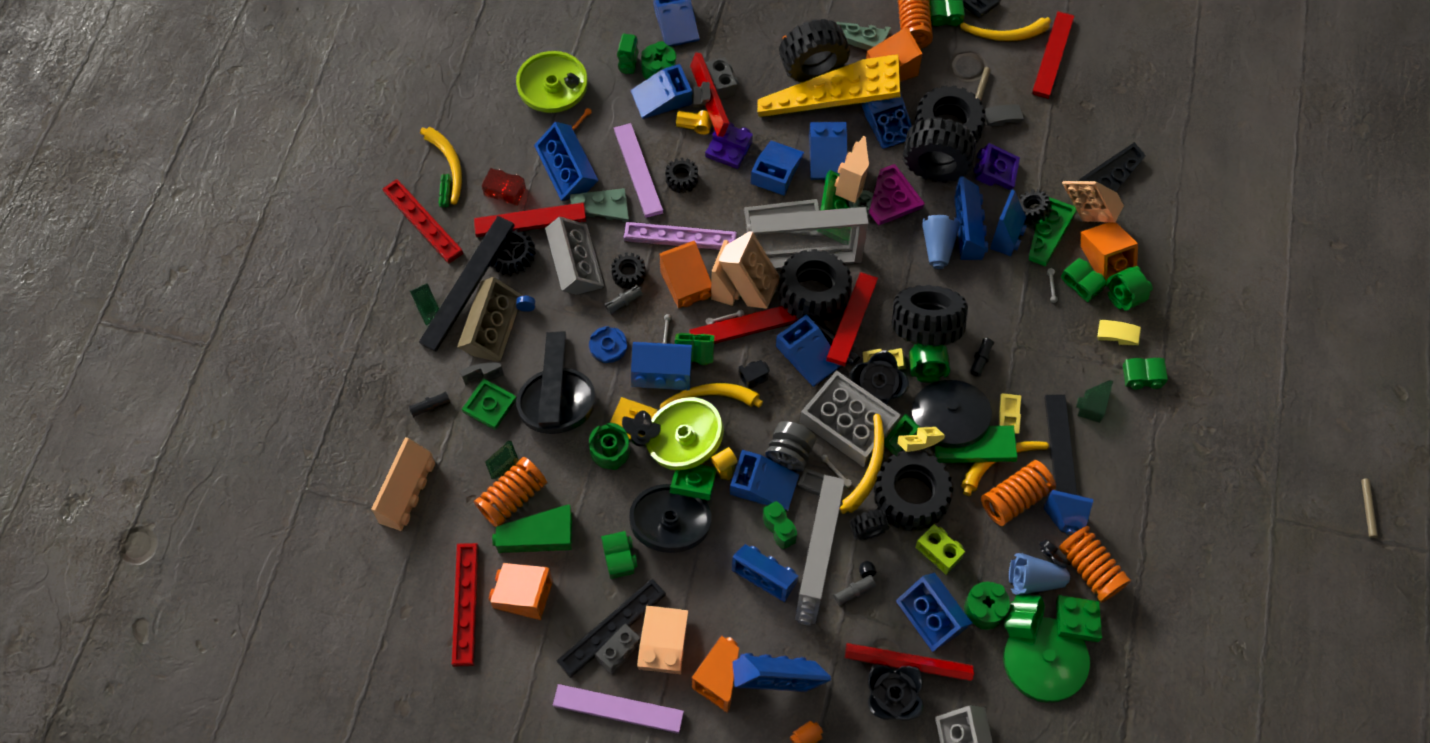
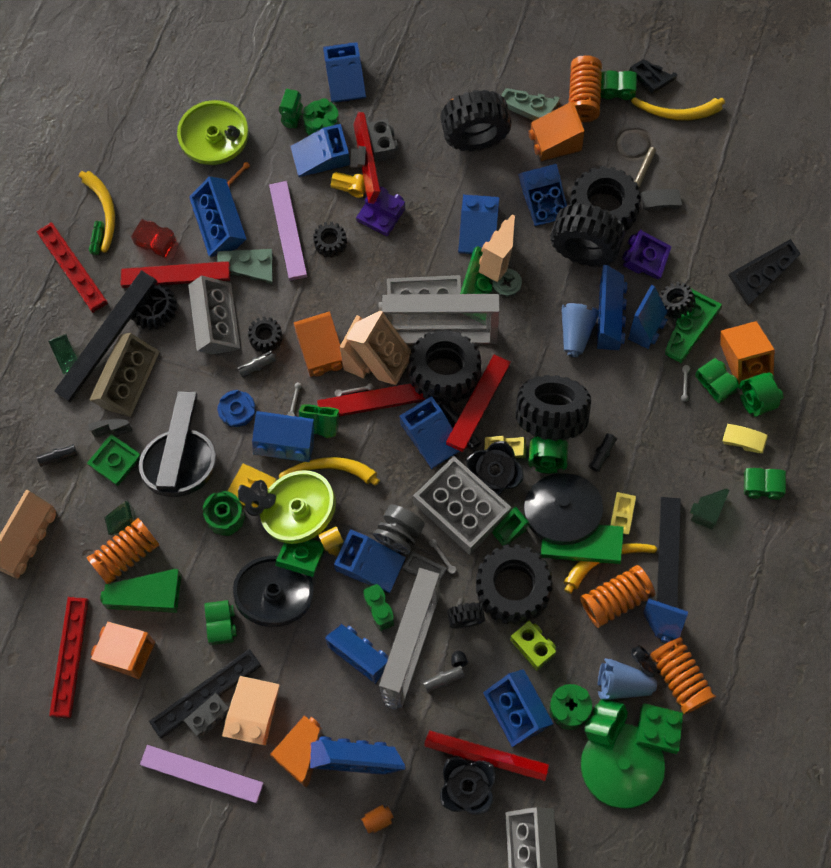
camera: 10 degrees right, 5 degrees up
blue tile [516,296,536,312] -> none
lavender tile [624,222,737,250] -> none
black brick [738,360,770,389] -> none
blue slope [751,141,804,196] -> none
yellow wing [757,54,901,117] -> none
yellow animal [839,414,884,514] -> none
magenta plate [869,164,925,226] -> none
light yellow slope [898,427,945,452] -> none
red tile [1032,11,1074,99] -> none
light nougat slope [1062,181,1124,222] -> none

